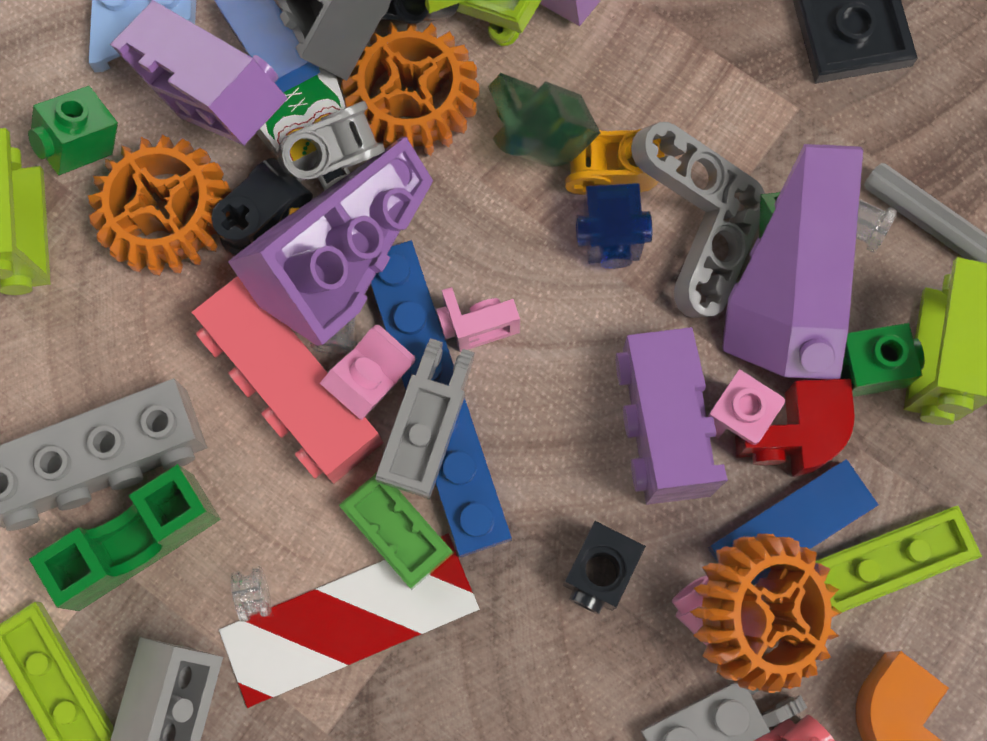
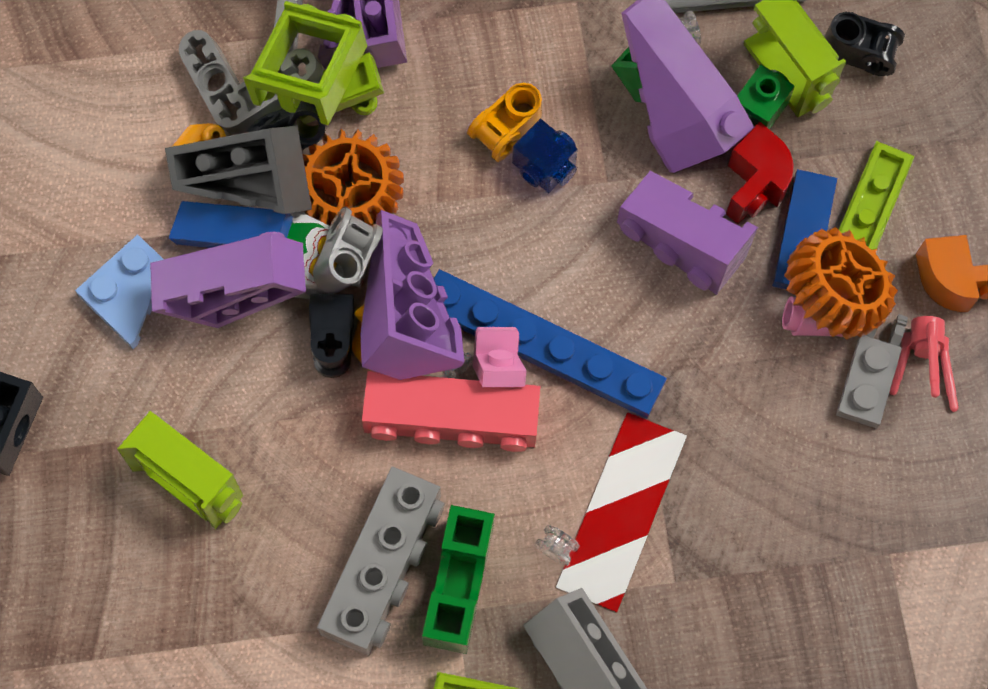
camera: 50 degrees left, 5 degrees down
green brick [28,85,118,176] -> none
orange gear [88,134,231,276] -> none
bright green plate [339,473,453,590] -> none
light grey hinge [375,338,475,499] -> none
bright pink bracket [436,287,520,352] -> none
clear green brick [488,73,601,167] -> none
black brick [563,521,646,614] -> none
light grey beam [631,122,765,318] -> none
bright pink bracket [707,369,785,445] -> none

